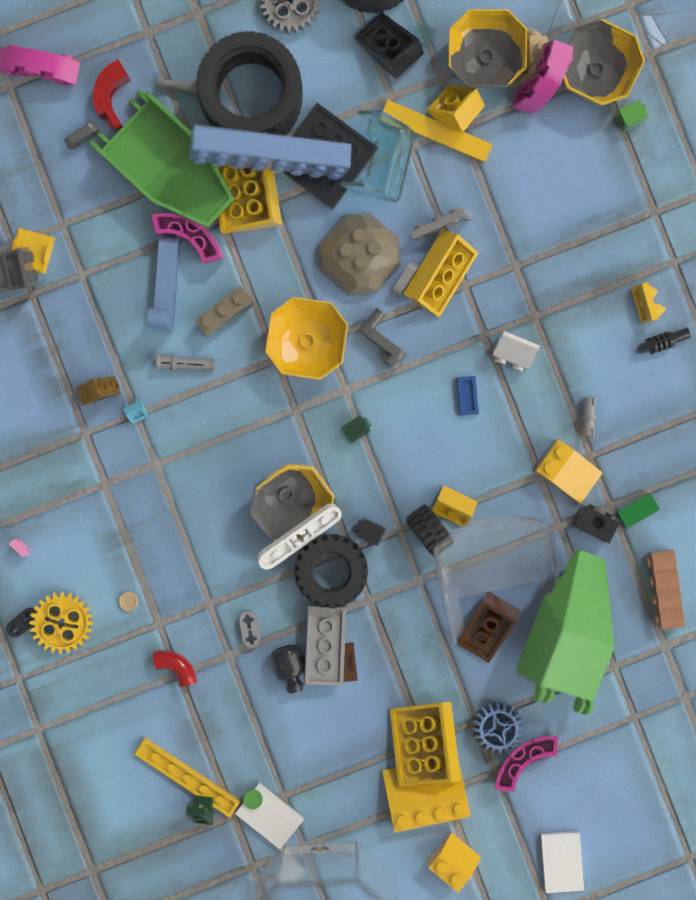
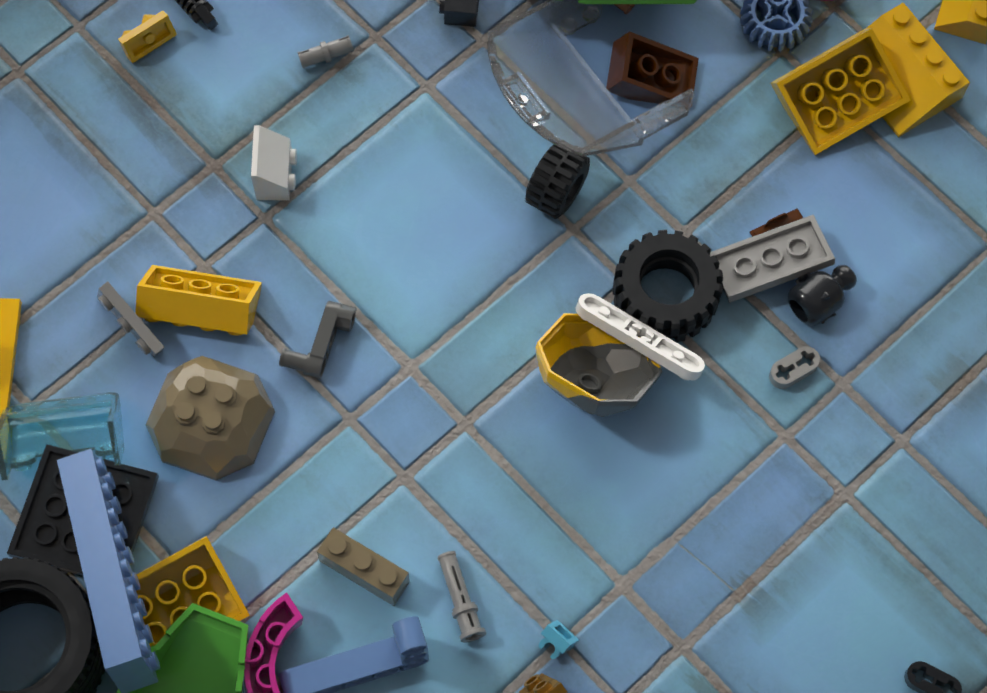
camera: 115 degrees left, 20 degrees down
yellow gear [29,591,93,654] -> none
tan piece [119,592,138,611] -> none
red cylinder [153,650,198,687] -> none
yellow rock [265,297,348,380] -> none
clear green brick [341,415,372,444] -> none
black brick [354,517,386,546] -> none
light grey beam [391,262,419,297] -> none
yellow panel [432,486,477,528] -> none
blue tile [456,376,479,416] -> none
yellow slope [533,439,602,504] -> none

